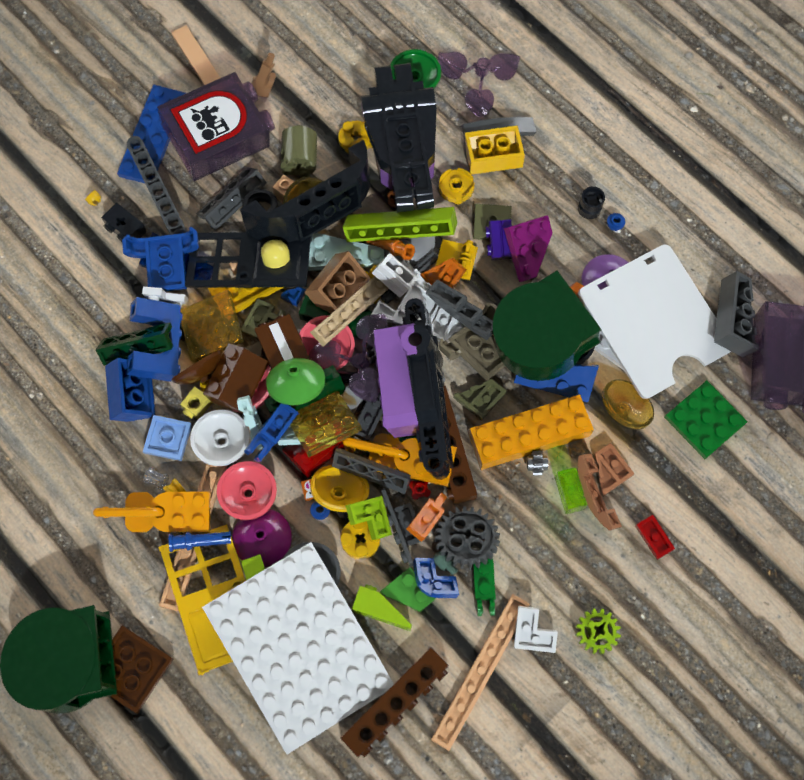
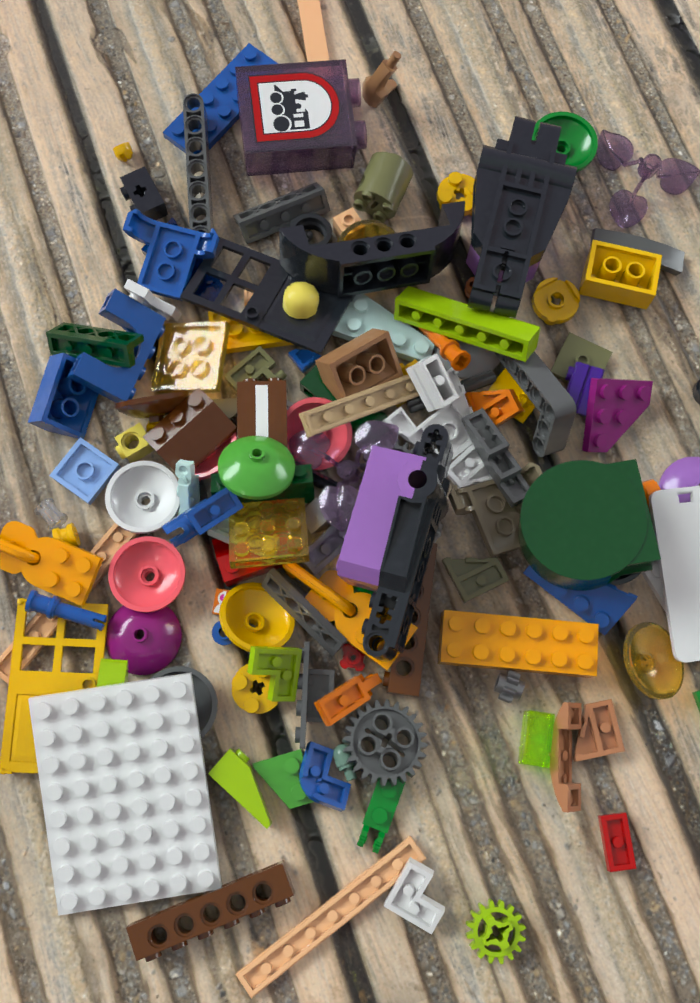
camera: 20 degrees right, 5 degrees up
none -> dark grey beam [495,351,576,457]

